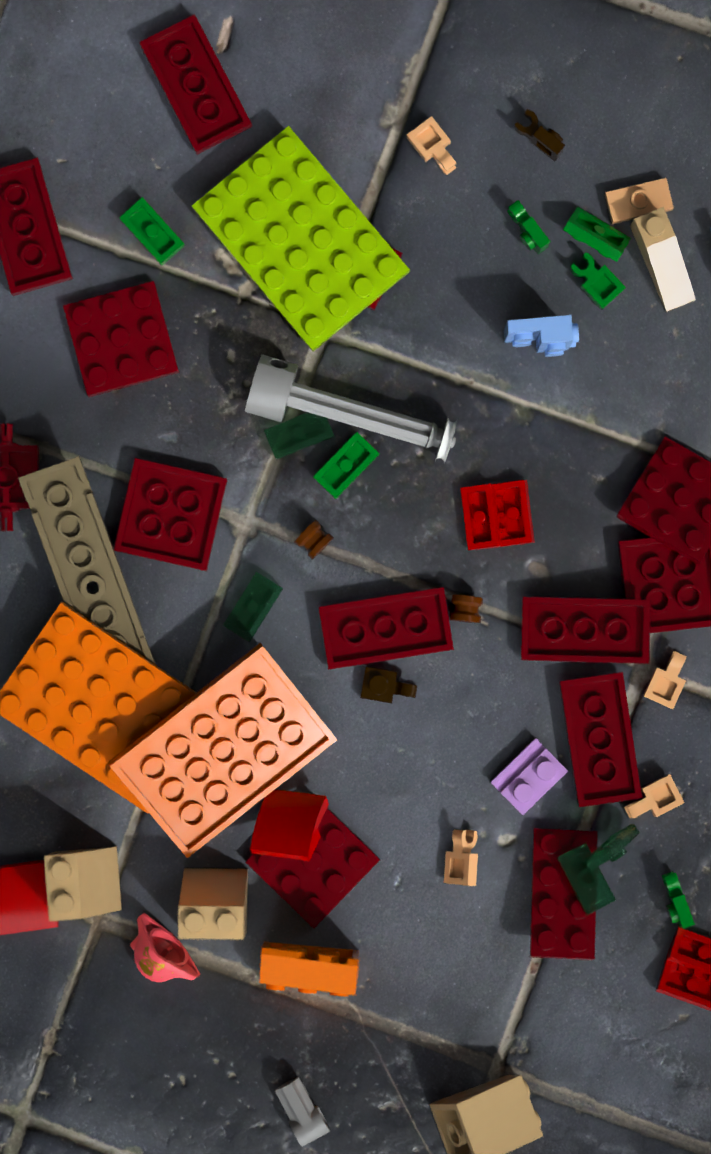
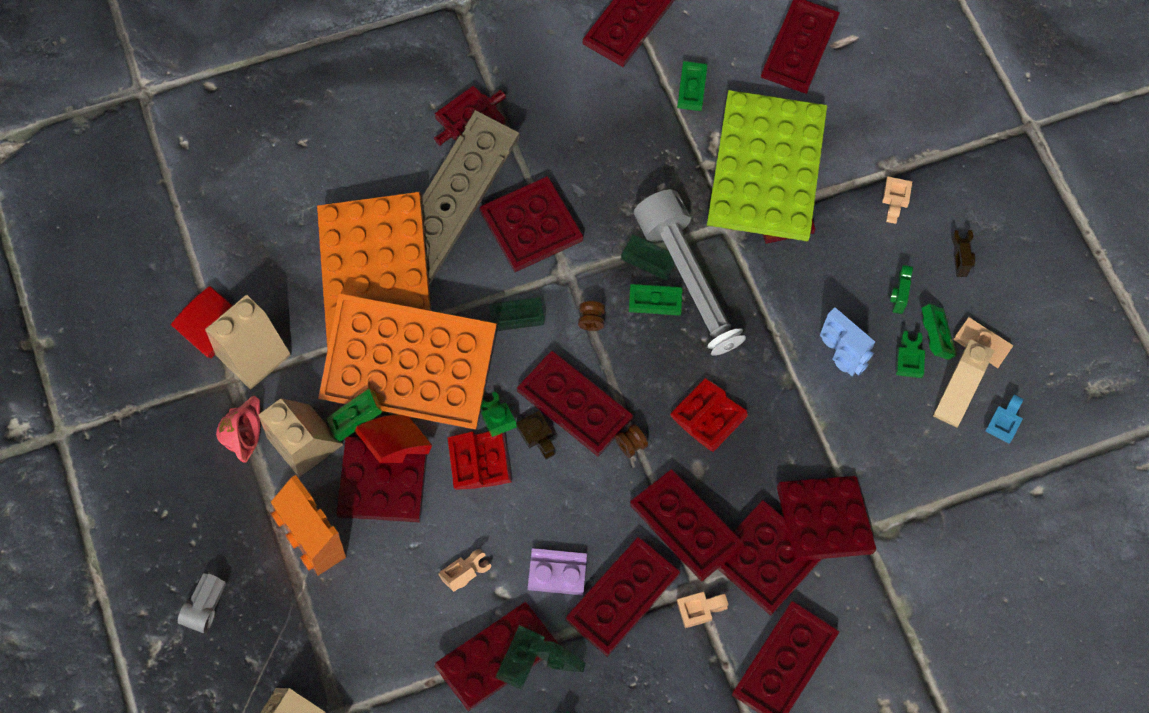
camera: 45 degrees right, 20 degrees down
dark red plate [63,281,179,397] -> none
light nougat plate [624,774,684,819] -> none
none -> green plate [327,388,383,442]
none -> red slope [447,432,512,490]
none -> green plate [481,392,517,437]

